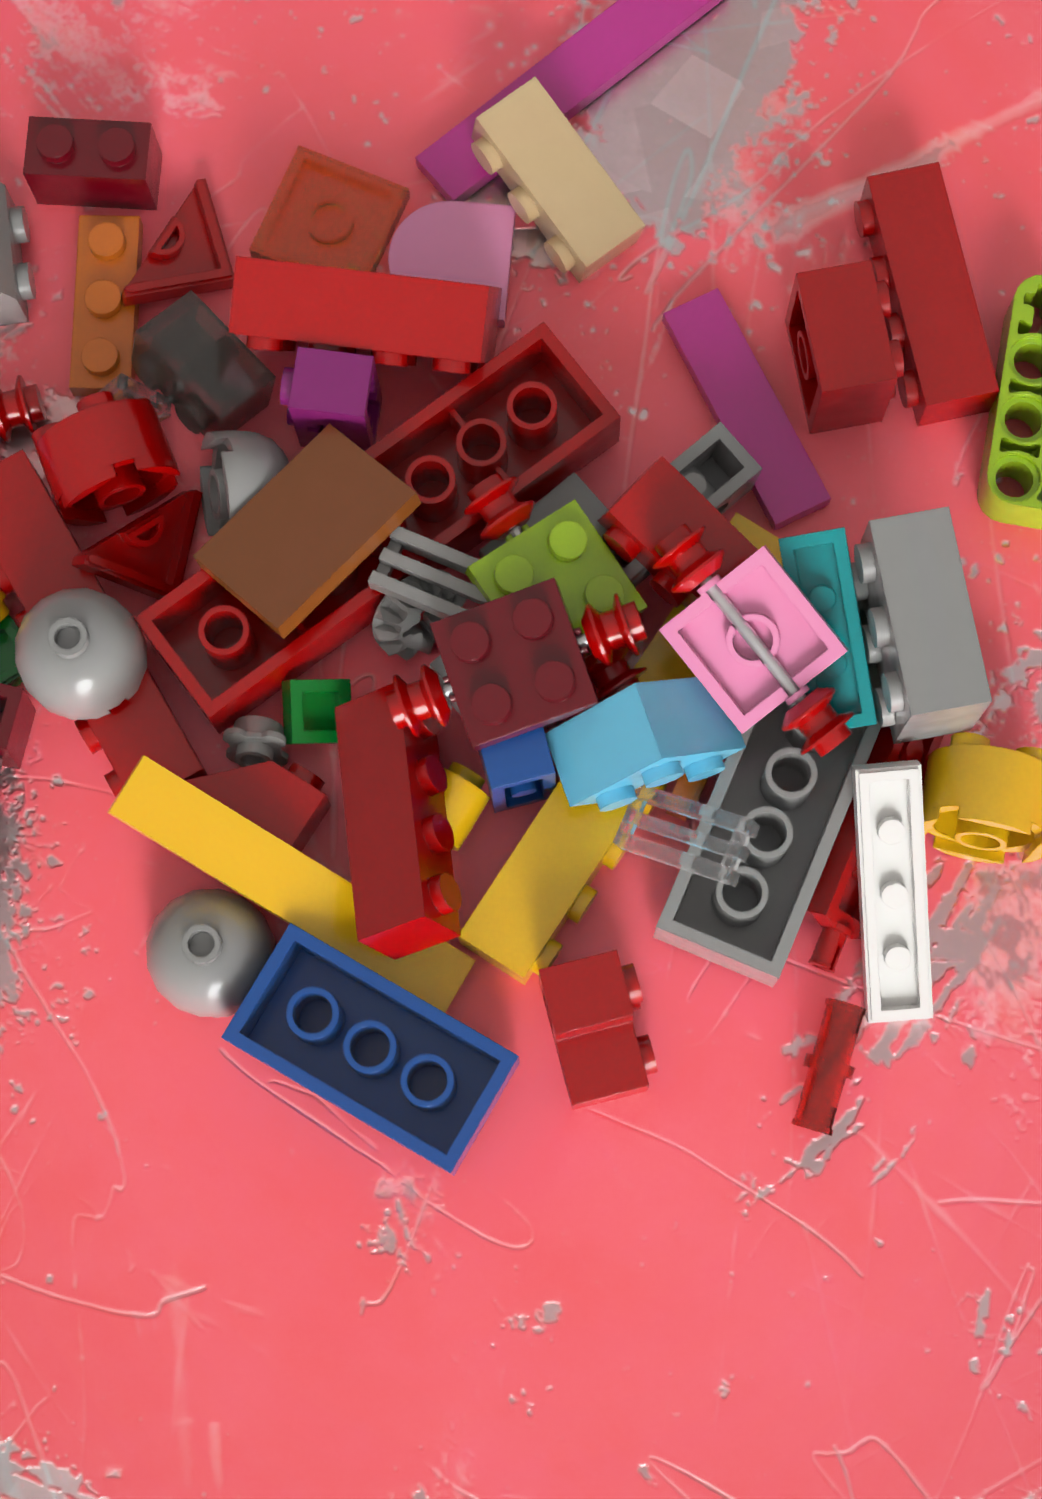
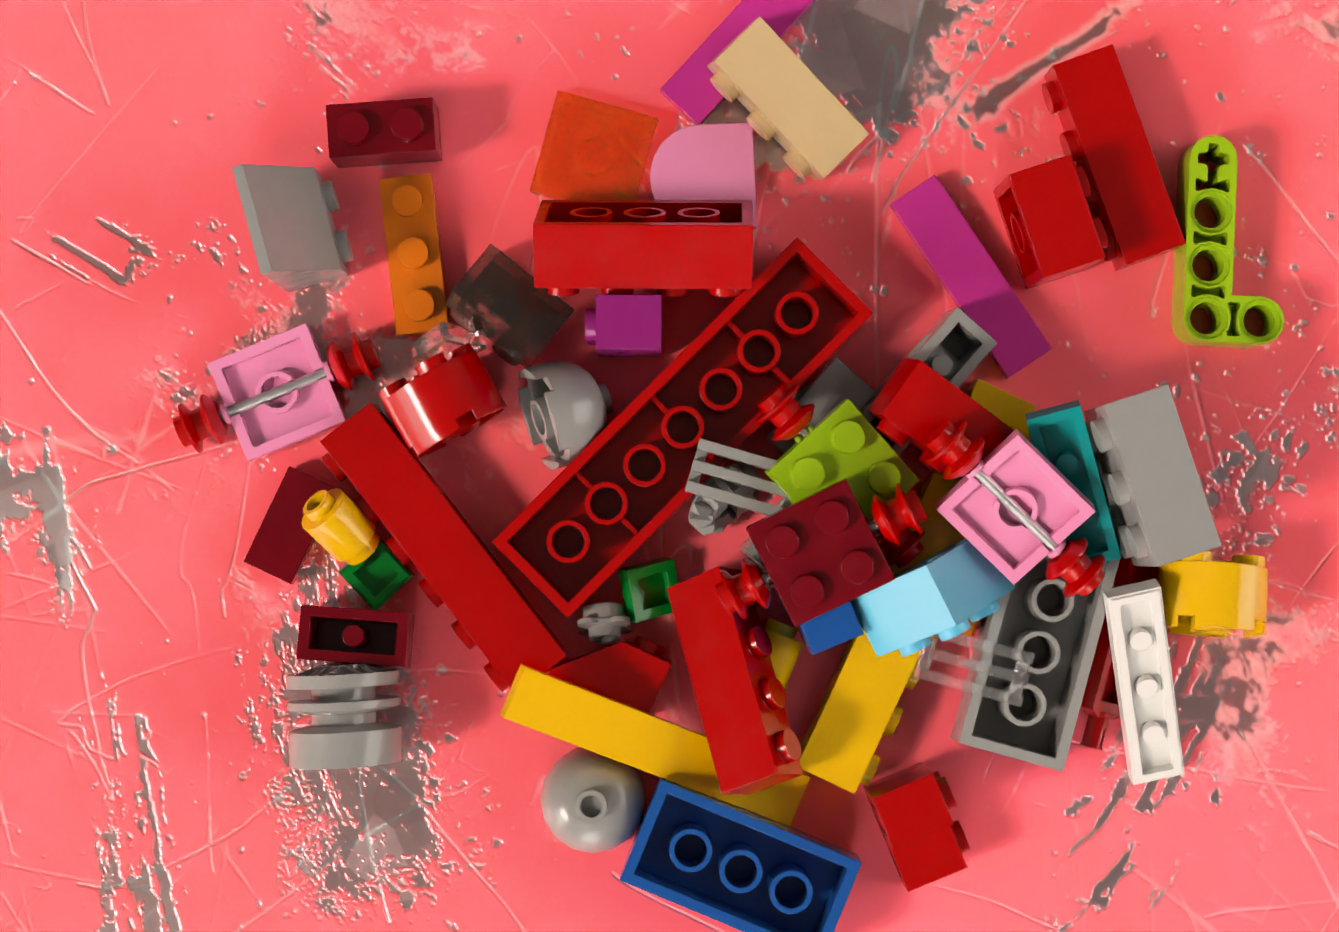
camera: 15 degrees left, 10 degrees up
light grey cylinder [15,588,147,720] -> none
red tile [71,489,203,600] -> none
red tile [122,178,234,307] -> none
dark orange tile [193,423,421,639] -> none
clear red pin [791,998,867,1136] -> none

